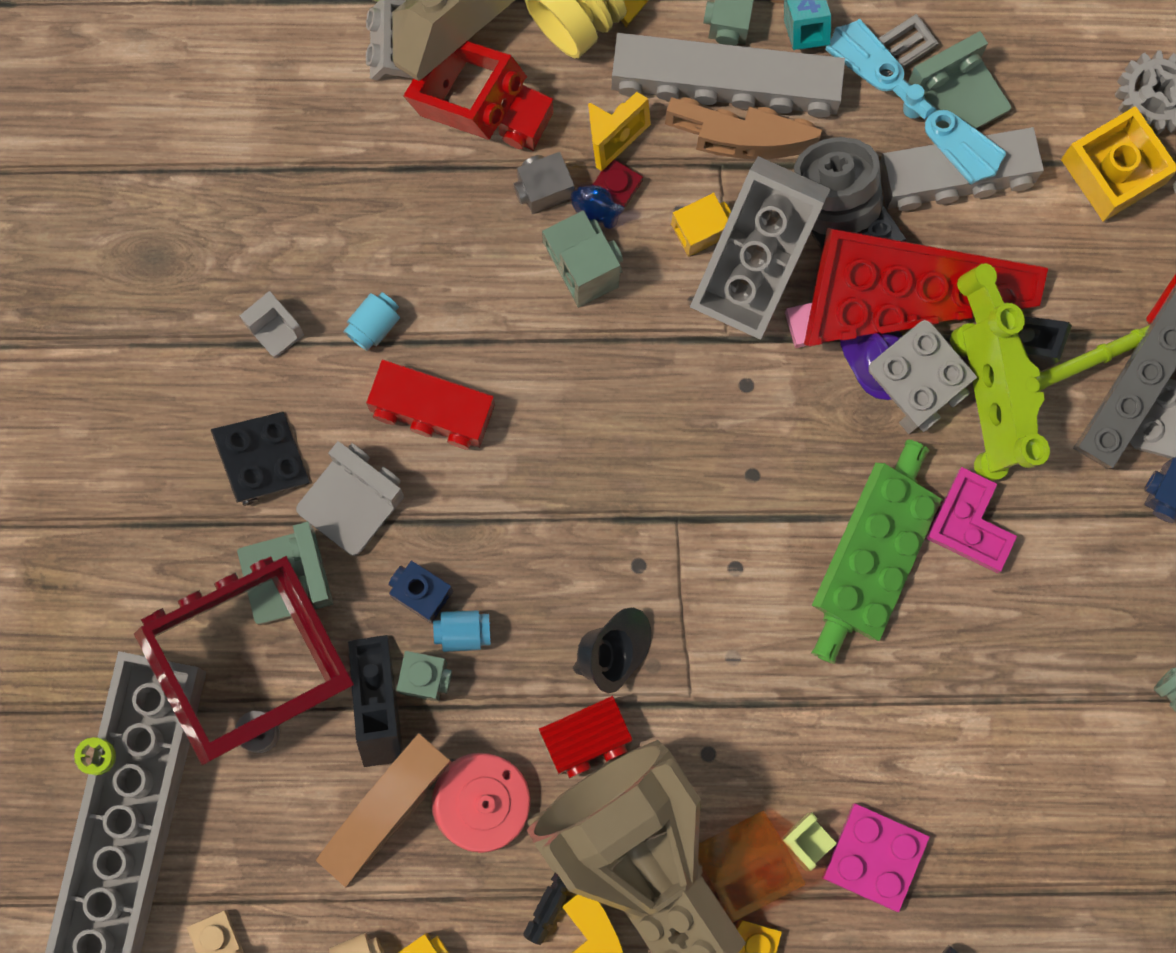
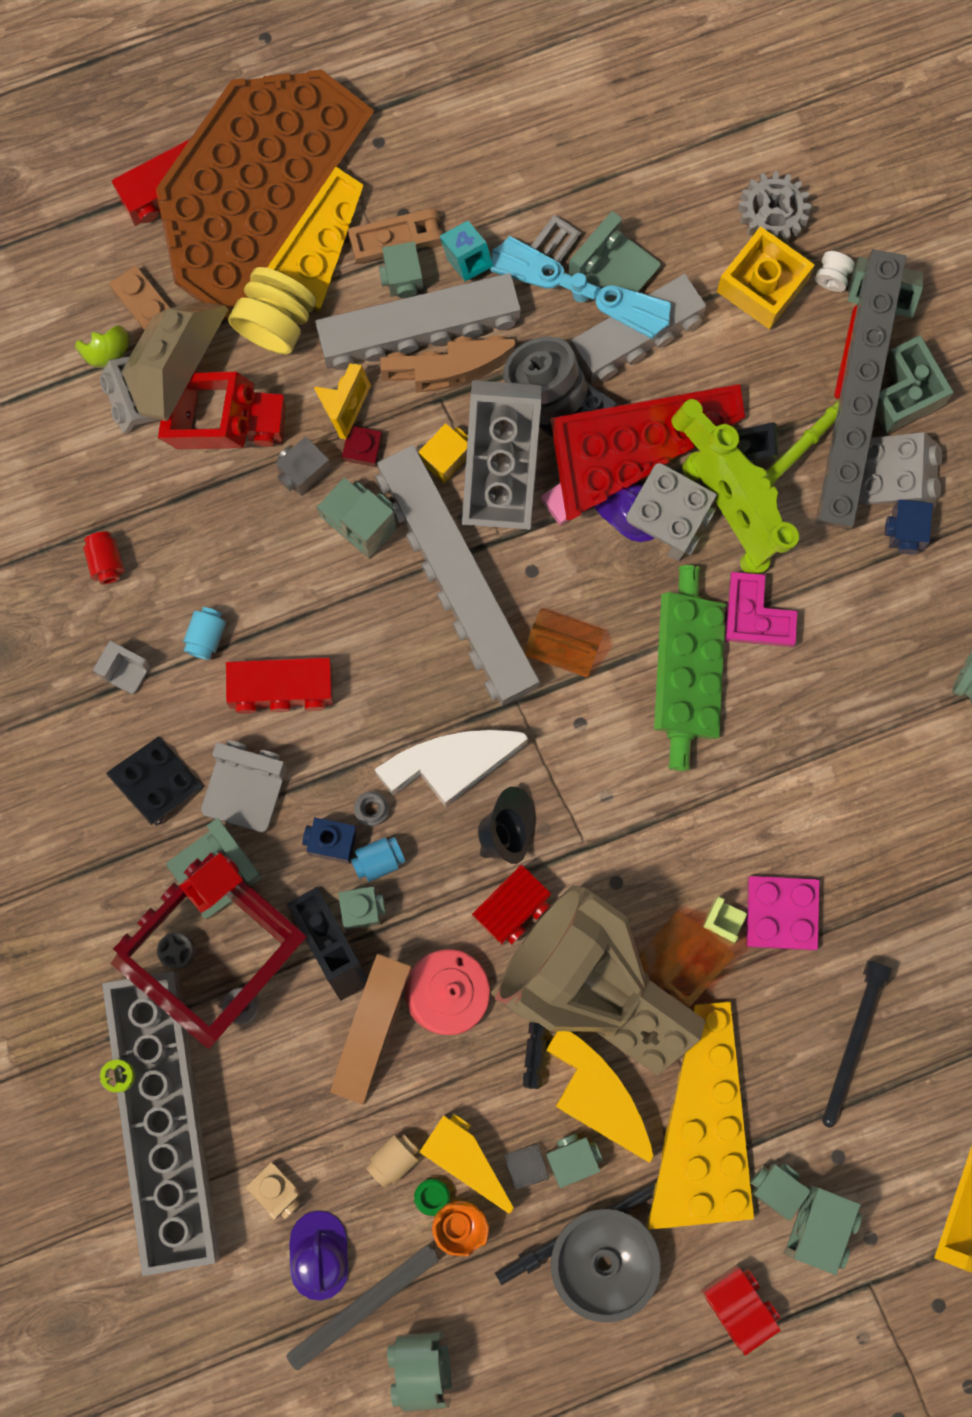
camera: 20 degrees left, 0 degrees up
clear blue animal [571,185,625,229] -> none
none -> red brick [83,531,125,585]
none -> dark grey wheel [157,933,196,969]
none -> red brick [179,852,243,913]
none -> flat silver plate [354,791,389,826]
none -> light grey brick [375,445,539,707]
none -> white slope [375,730,528,807]
none -> clear orange panel [524,608,605,678]

